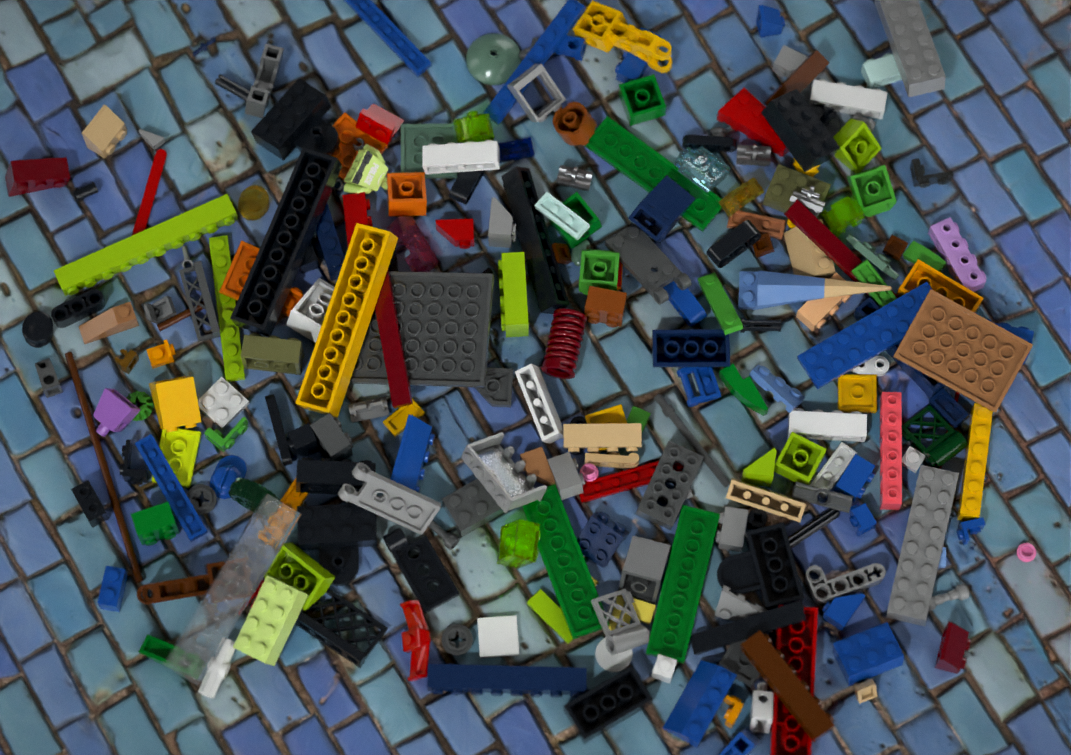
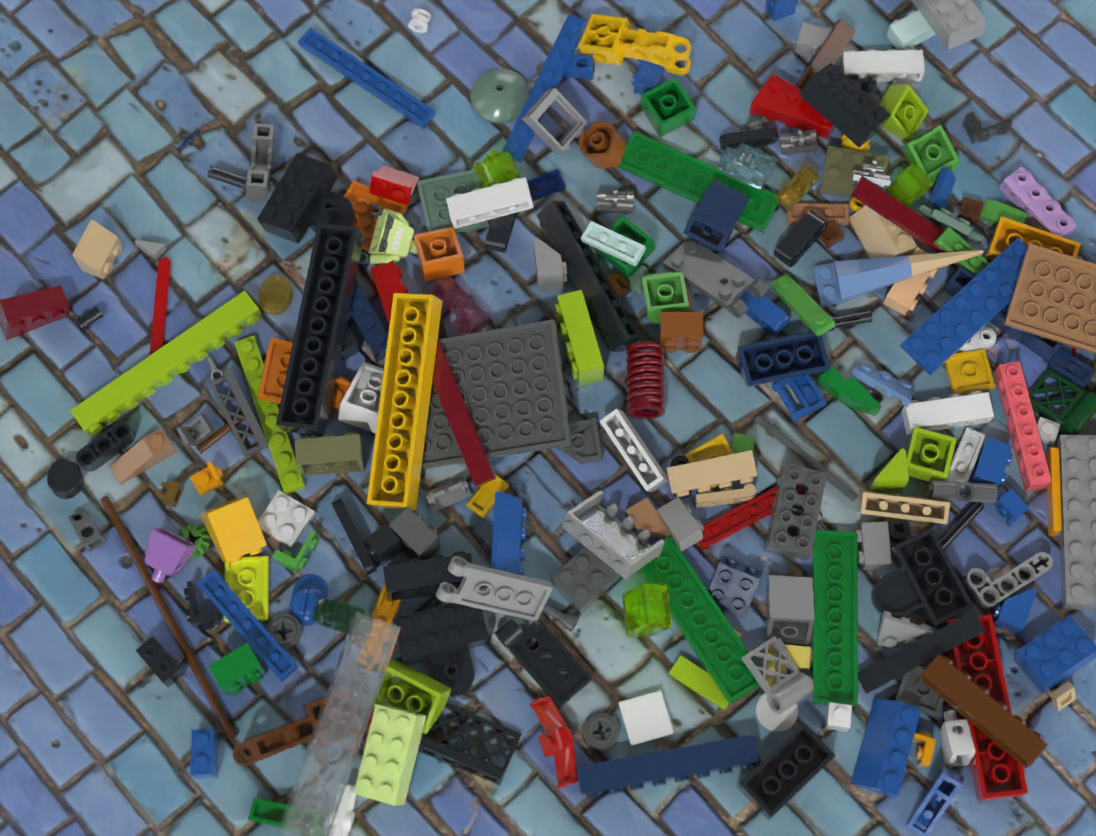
camera: 10 degrees left, 0 degrees up
red slope [436,218,474,249] -> none
bright pink plate [579,463,599,482] -> none
none -> blue tile [929,167,956,210]
none -> light orange tile [1045,447,1062,536]

